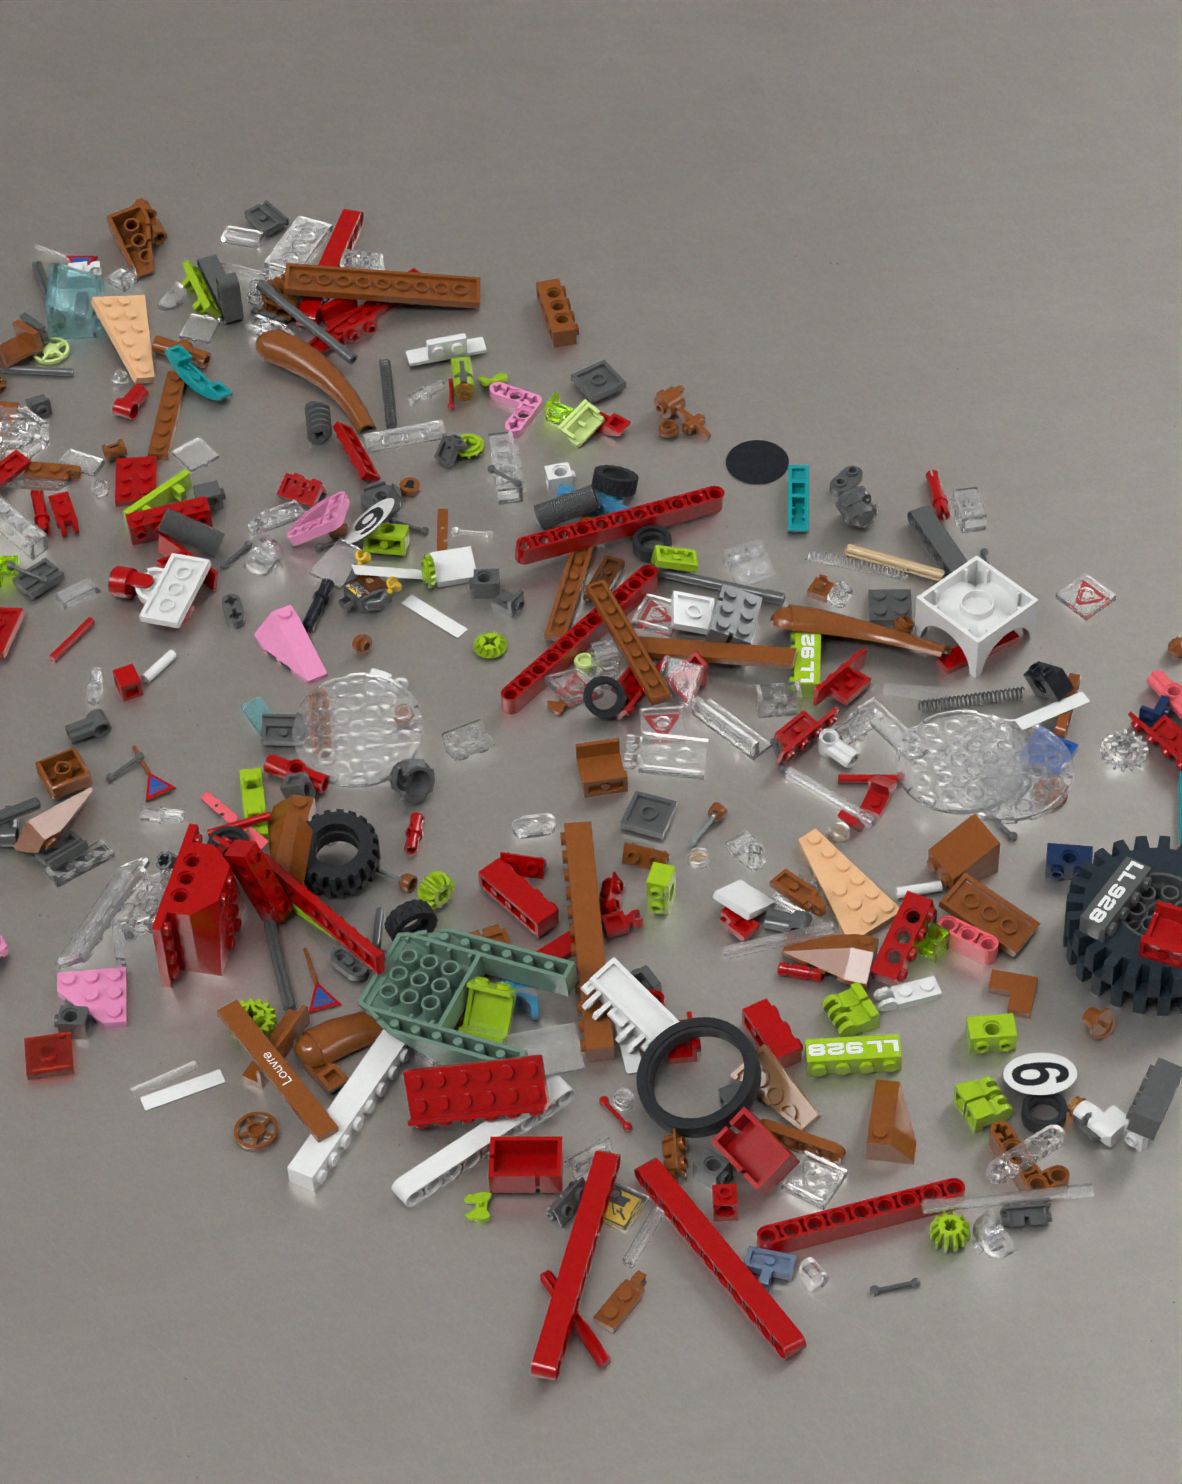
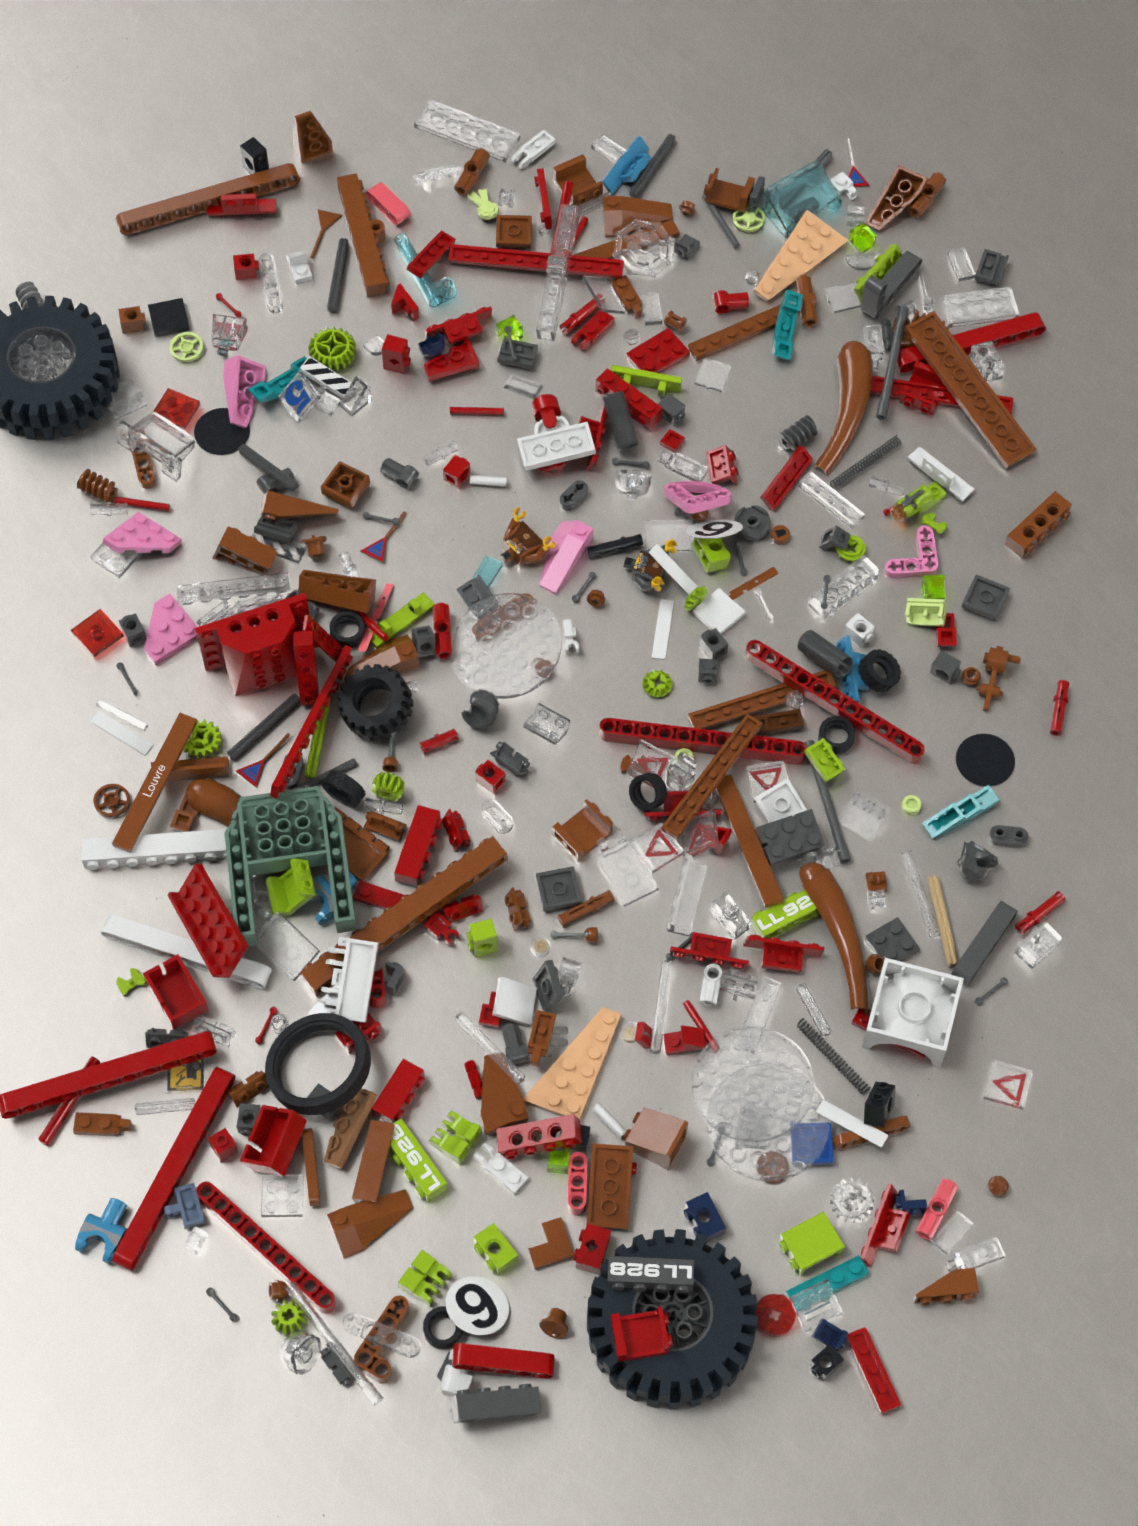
camera: 55 degrees right, 15 degrees up
none -> dark azure connector [75,1198,127,1264]
none -> dark grey hinge [116,662,137,694]
none -> dark orange wedge [212,526,278,576]
none -> dark orange plate [269,1280,289,1301]
none -> dark orange wedge [298,570,376,613]
none -> dark orange piece [301,535,327,557]
none -> dark orange panel [352,1120,395,1204]
none -> dark orange hinge [363,811,407,841]
none -> clear axle [364,798,403,815]
none -> red beam [452,1343,555,1379]
none -> red brick [475,760,506,794]
none -> dark grey hinge [490,742,530,775]
none -> torso [500,507,556,566]
none -> dark grey plate [533,960,564,1013]
none -> dark orange pin [557,890,615,927]
none -> dark grey hinge [572,572,596,603]
none -> red brick [573,1223,611,1275]
none -> red tile [660,429,685,453]
none -> lime panel [778,1211,845,1275]
none -> clear plate [785,690,804,709]
none -> clear hinge [797,847,842,868]
none -> clear neon green panel [848,222,876,254]
none -> yellowish green tile [901,795,921,815]
none -> dark grey brick [930,650,961,684]
none -> red pin [1050,680,1070,736]

